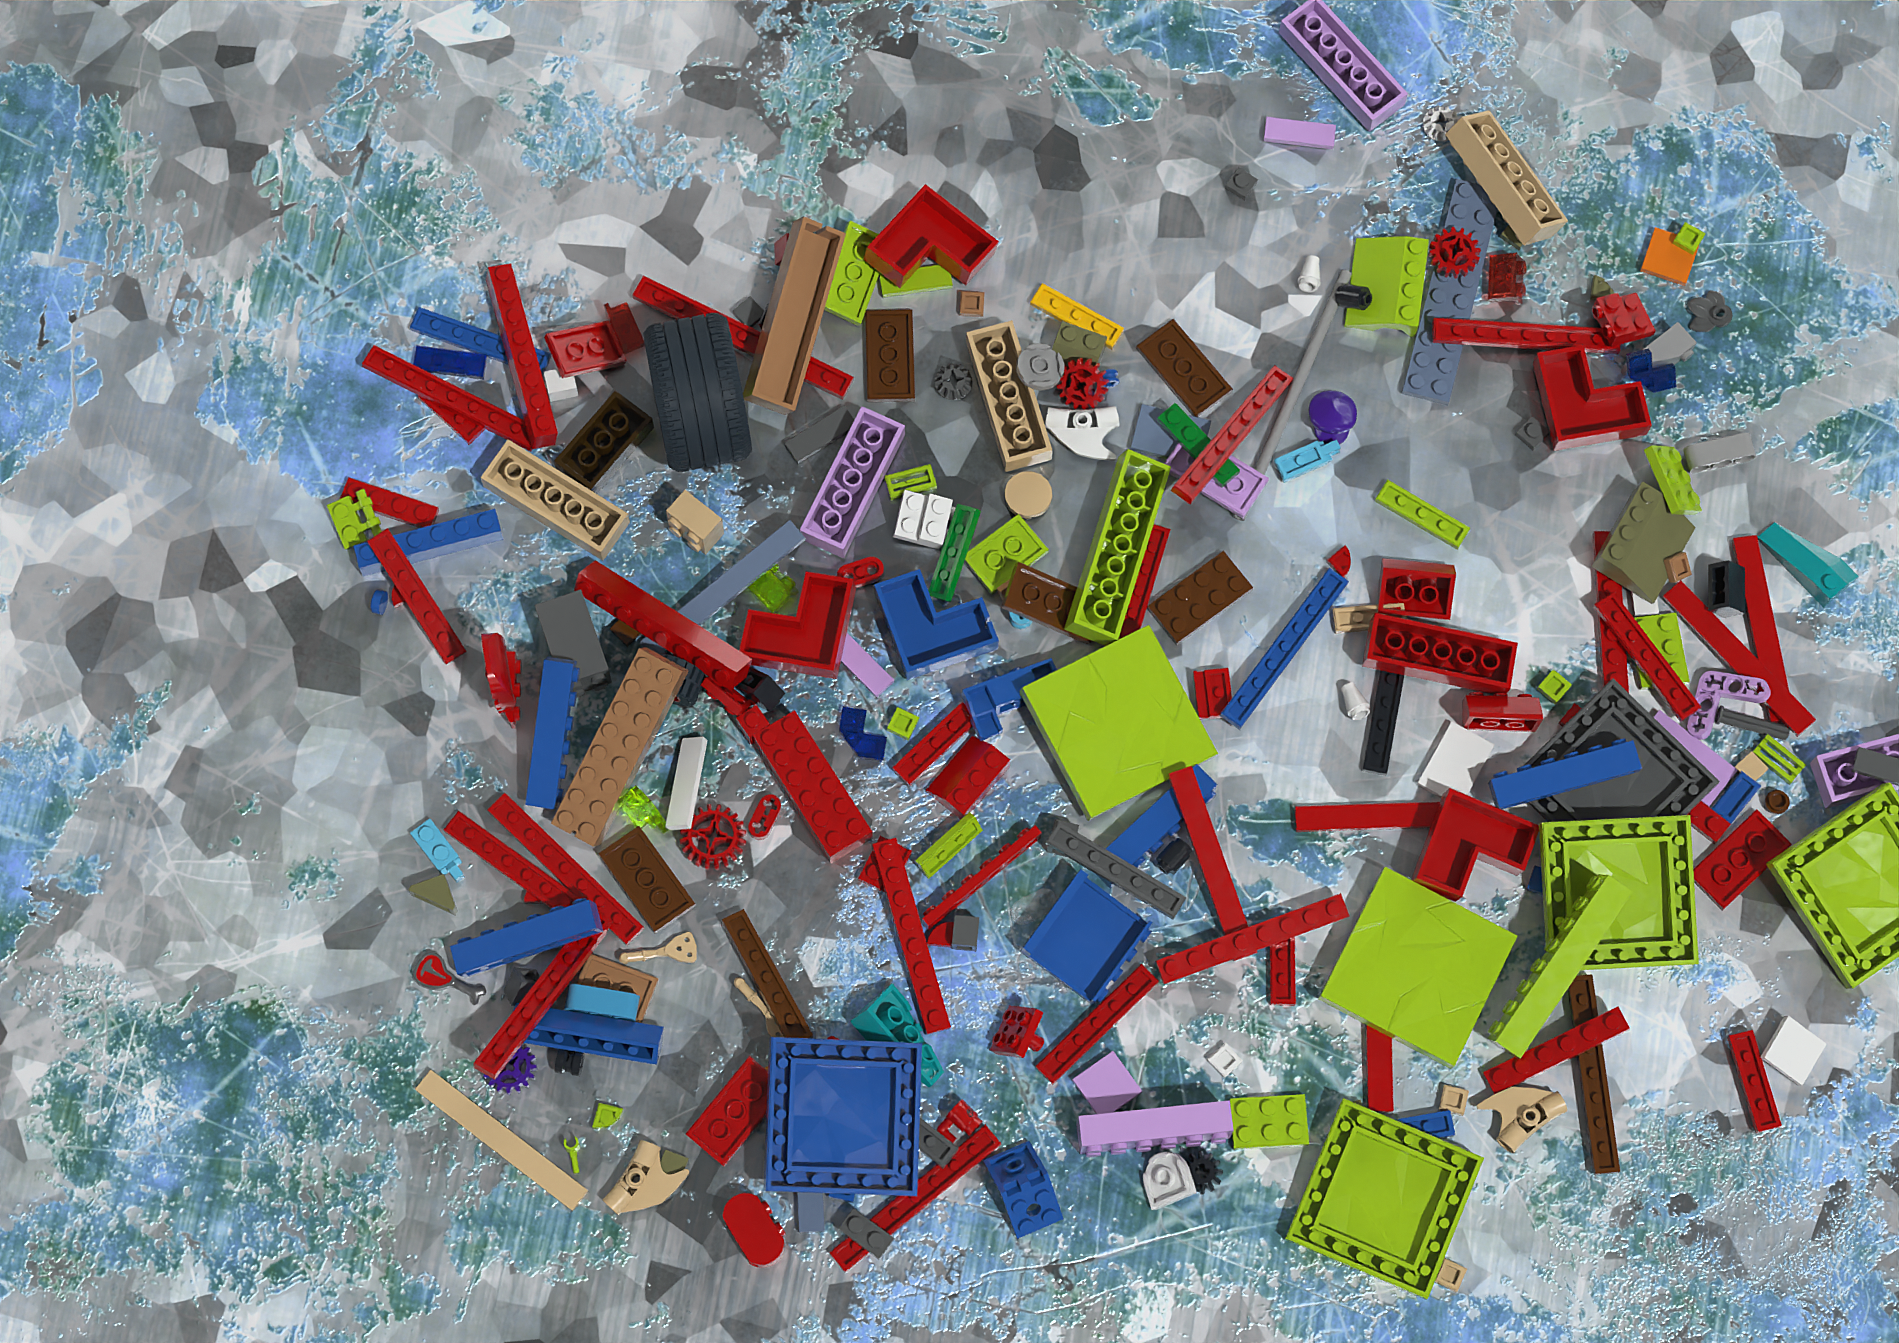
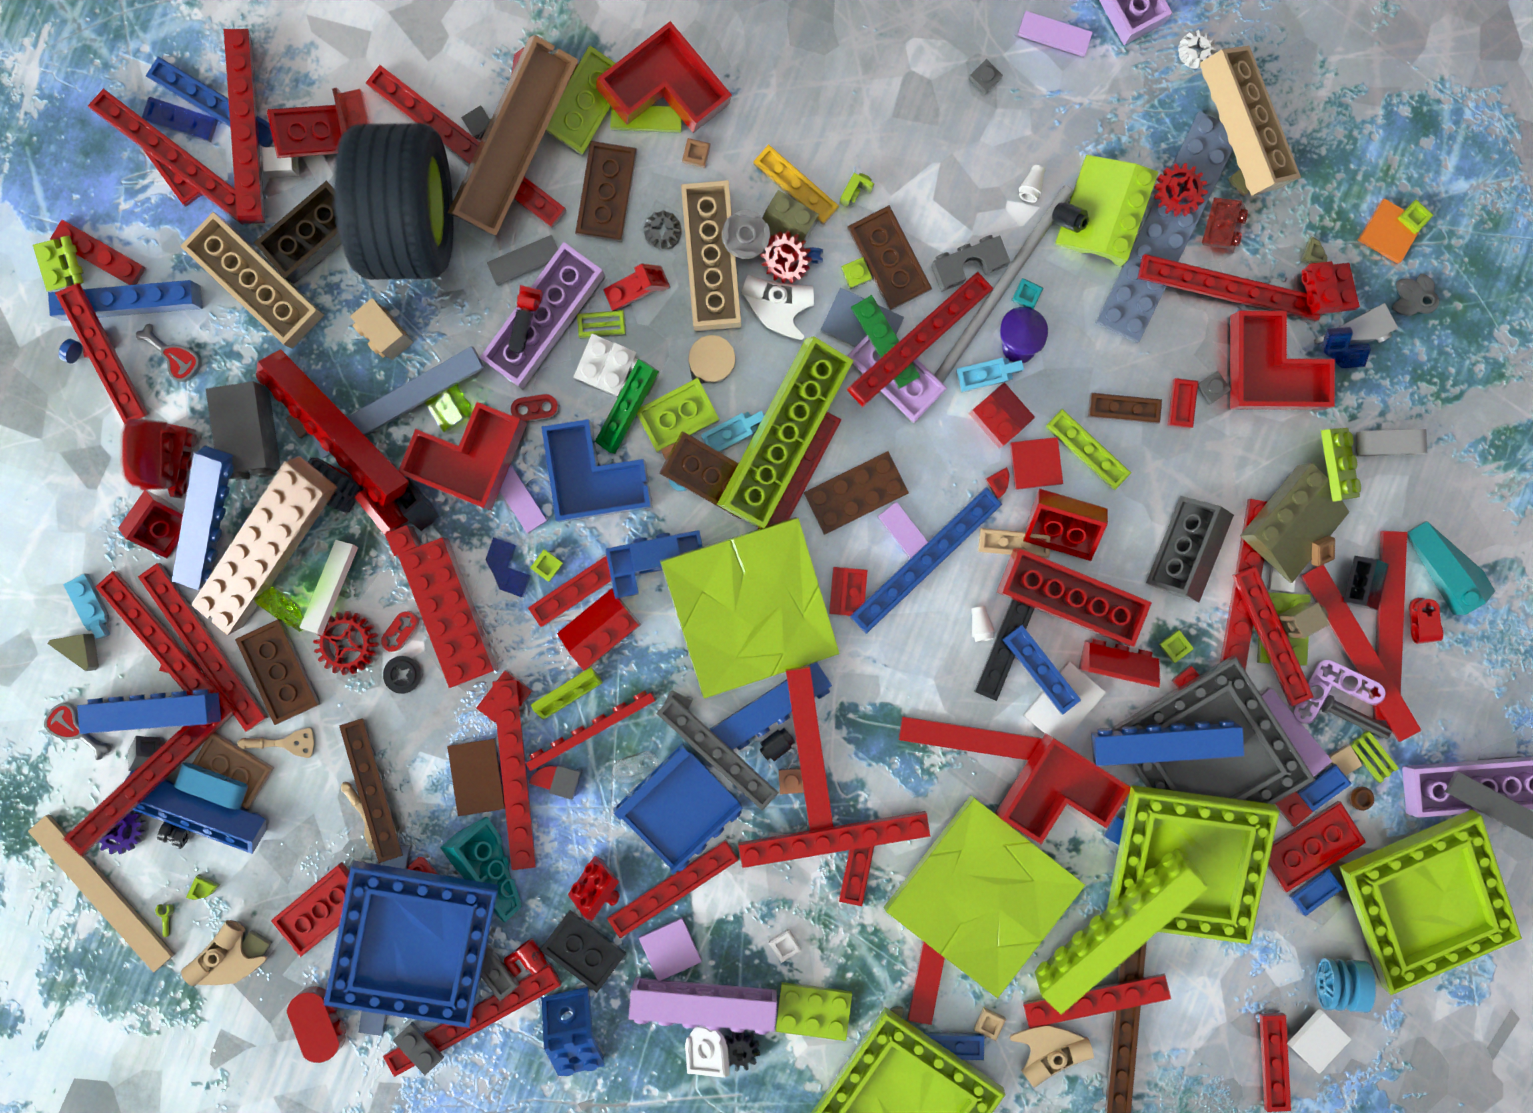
camera: 15 degrees right, 15 degrees up
none -> red slope [118,490,184,559]
none -> flat silver piece [136,324,202,382]
none -> black gear [383,656,422,694]
none -> reddish brown tile [447,738,505,816]
none -> piece [509,285,543,353]
none -> black plate [540,910,627,993]
none -> red bracket [603,263,670,311]
none -> medium azure hinge [701,411,764,452]
none -> nougat plate [779,768,804,794]
none -> lime bracket [839,173,874,207]
none -> lime plate [841,257,872,289]
none -> lavender tile [877,502,928,558]
none -> dark grey arch [931,235,1010,292]
none -> red slope [969,382,1035,448]
none -> blue plate [1002,625,1081,715]
none -> red tile [1010,437,1063,490]
none -> teal tile [1011,278,1043,309]
none -> reddish brown tile [1088,393,1162,424]
none -> dark grey slope [1146,496,1234,603]
none -> red tile [1168,378,1199,428]
none -> dark tan brick [1278,602,1330,638]
none -> blue tile [1289,868,1344,916]
none -> dark azure wheel [1316,958,1376,1013]
none -> red piece [1409,598,1443,644]

